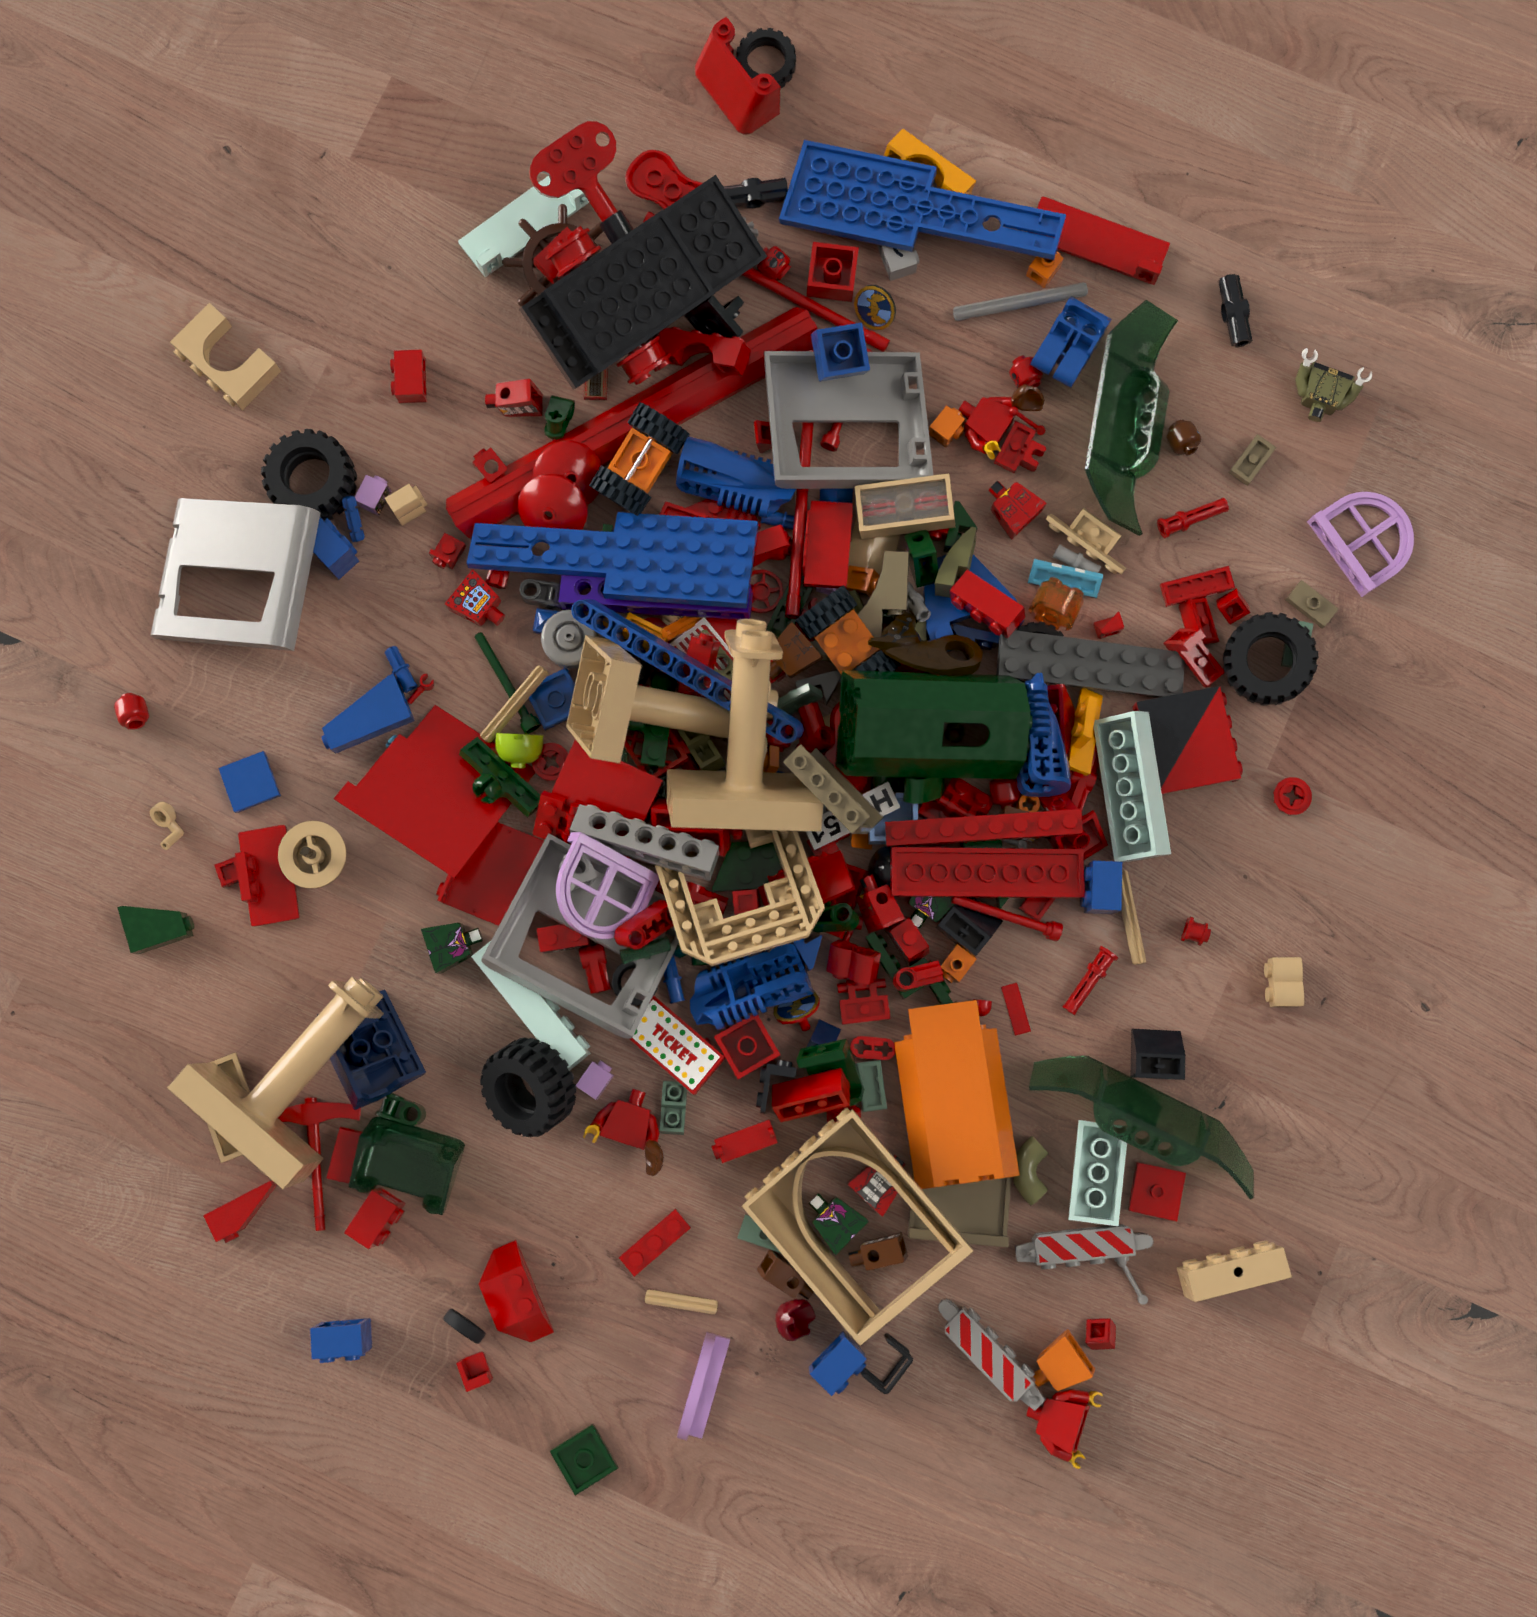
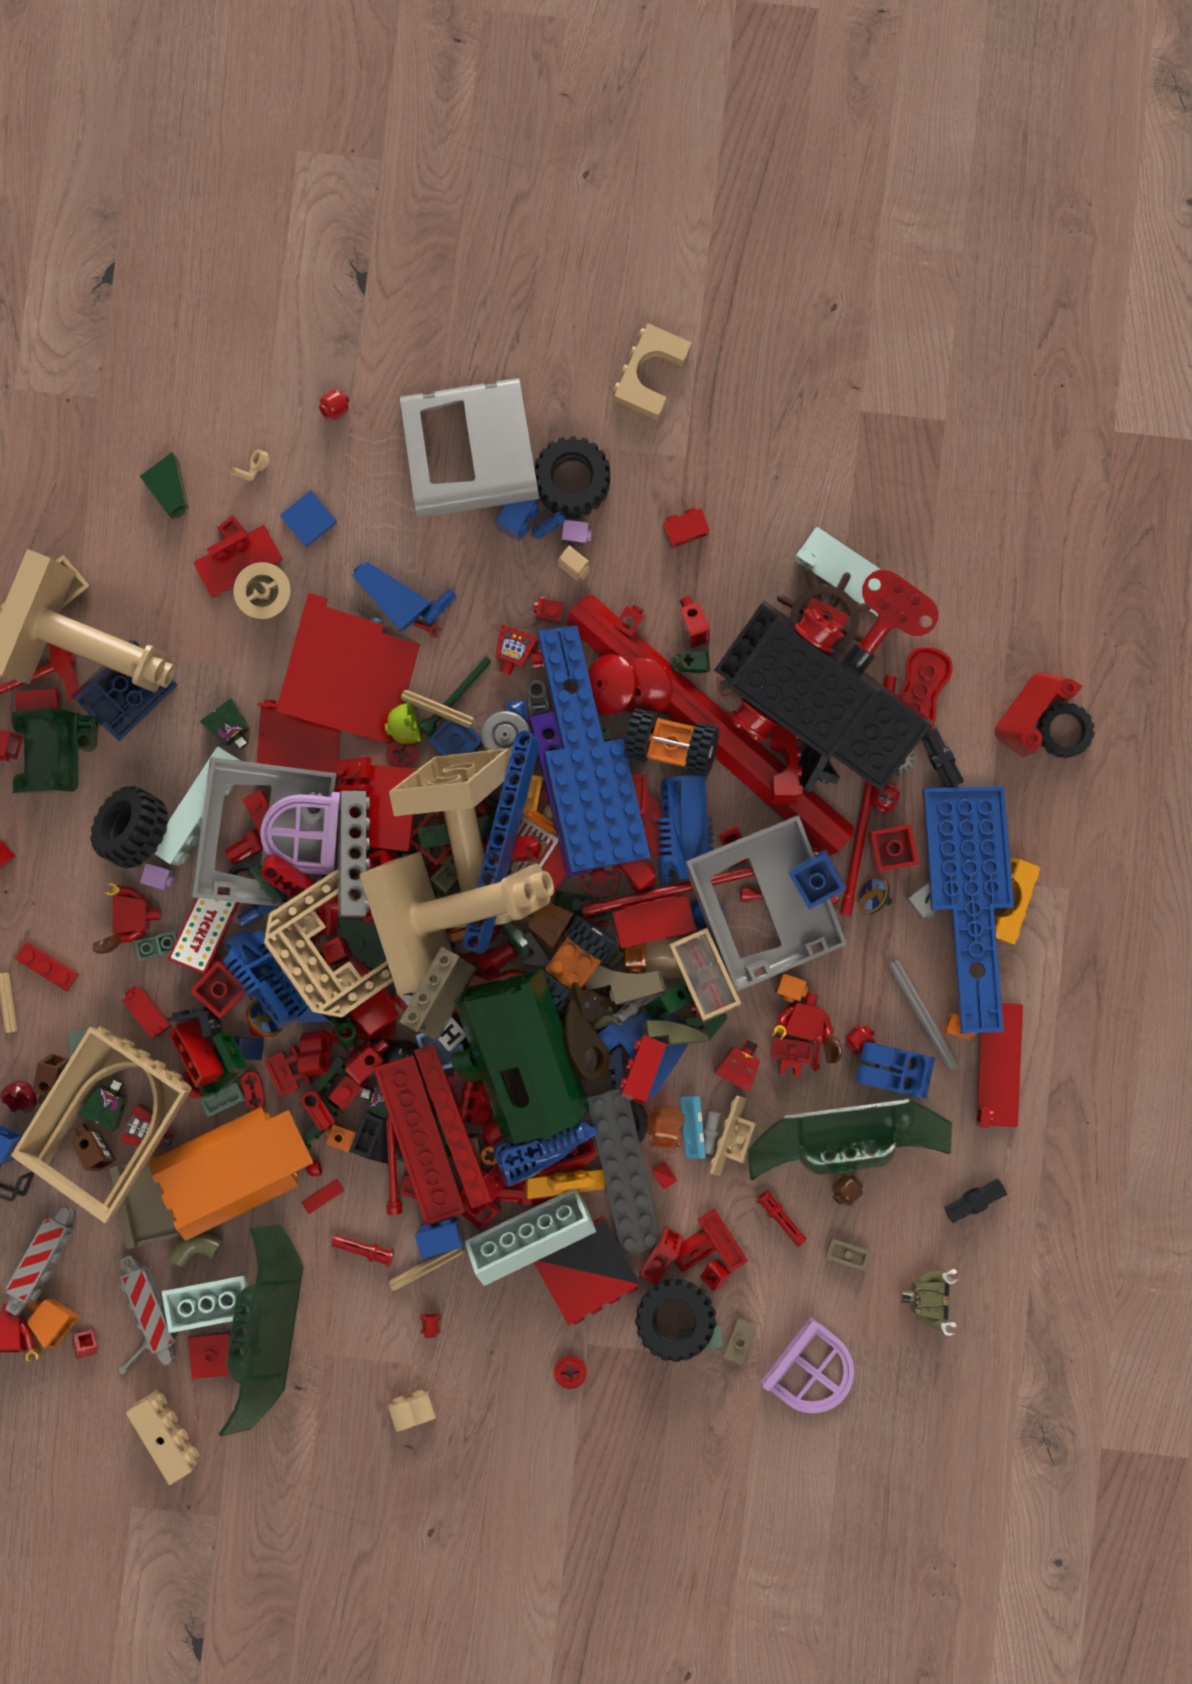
camera: 75 degrees right, 5 degrees up
dark green plate [459,737,541,818] -> none
black slope [1130,1029,1186,1080] -> none

